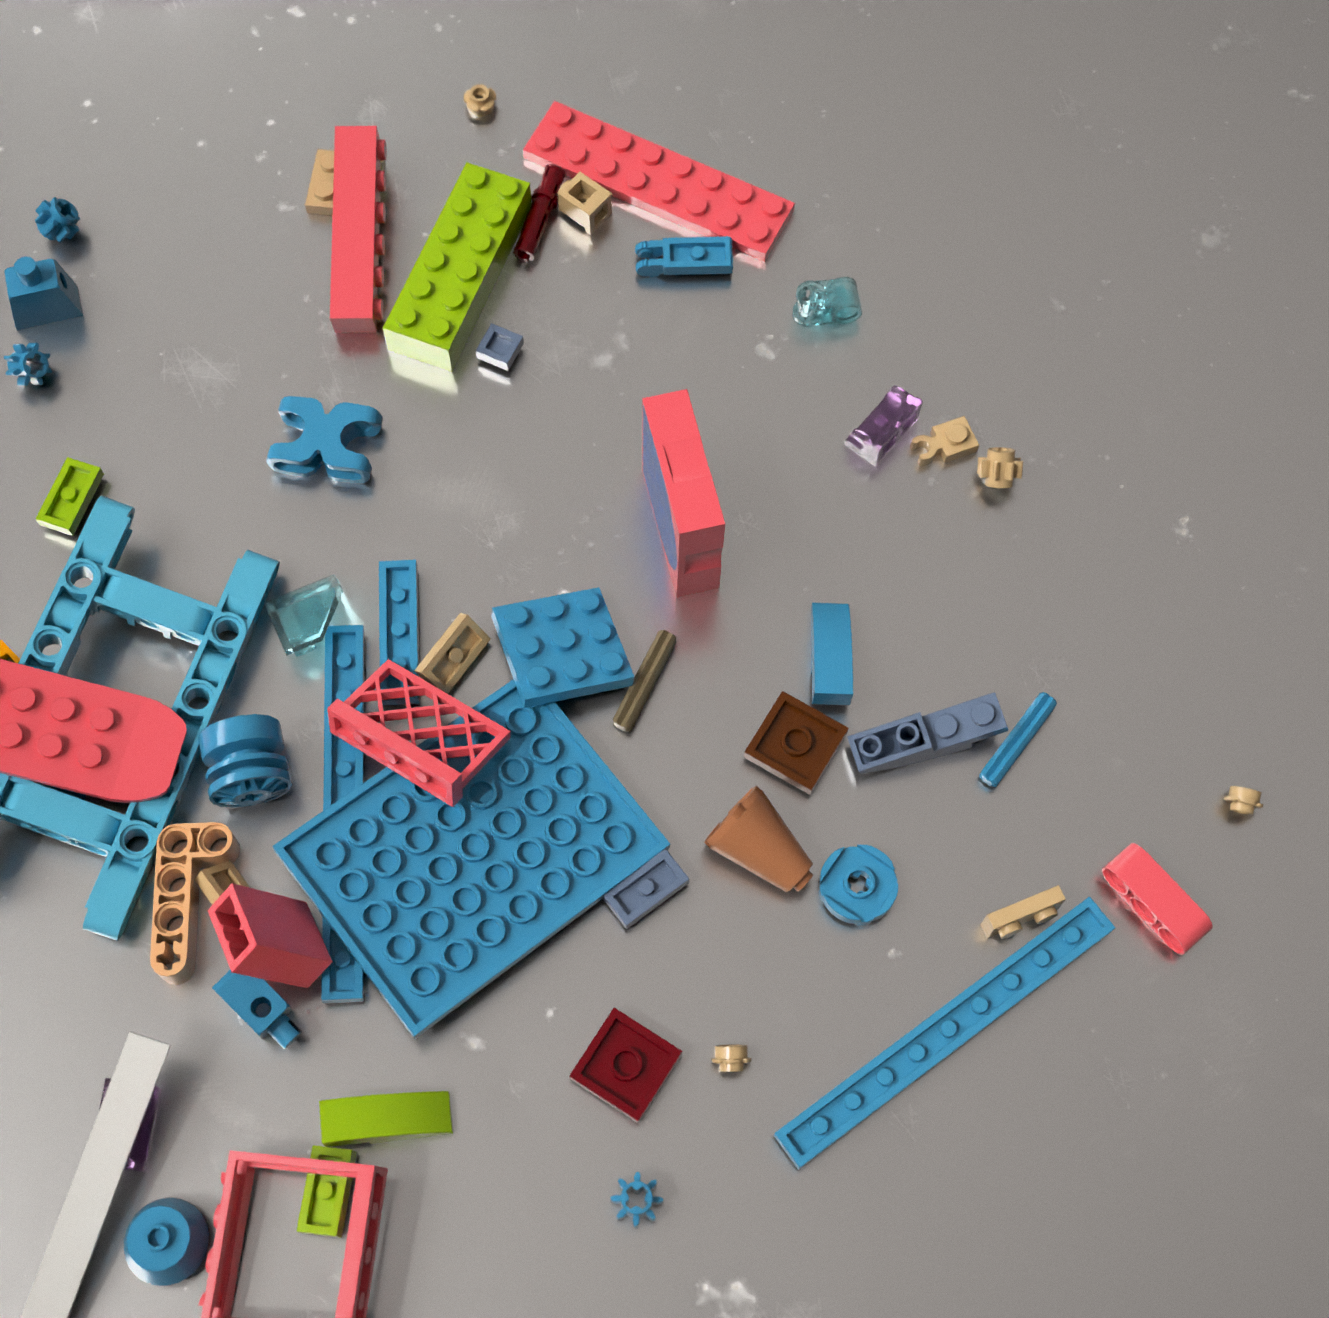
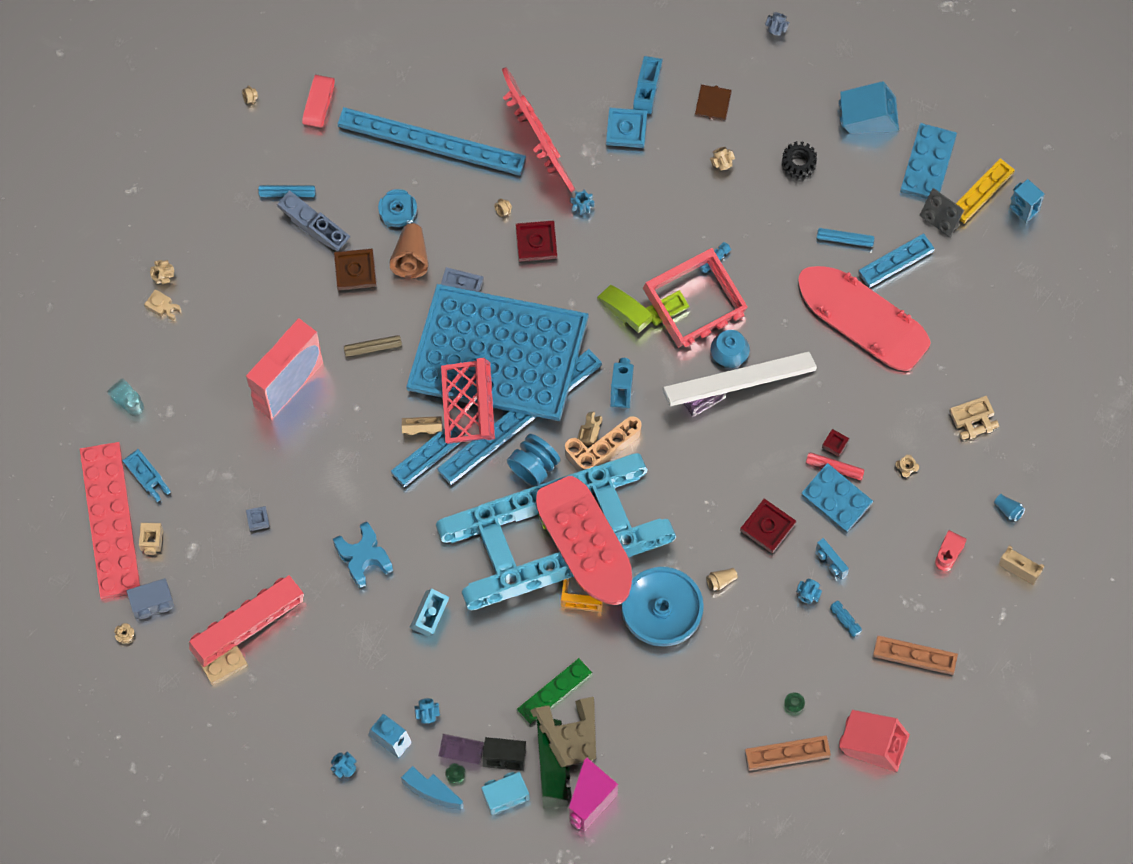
camera: 125 degrees left, 0 degrees up
lime plate [35,457,104,536] -> none
coral brick [208,883,333,988] -> none
clear light blue slope [265,574,343,657] -> none
lime brick [383,162,532,372] -> none
dark azure plate [491,587,635,708] -> none
dark red pin [513,164,566,262] -> none
dark azure slope [811,603,853,705] -> none
clear purple hinge [844,385,923,467] -> none
tan plate [981,885,1066,939] -> none
none -> sand blue brick [126,578,175,619]
none -> medium azure brick [409,588,449,636]
none -> coral piece [502,67,576,192]

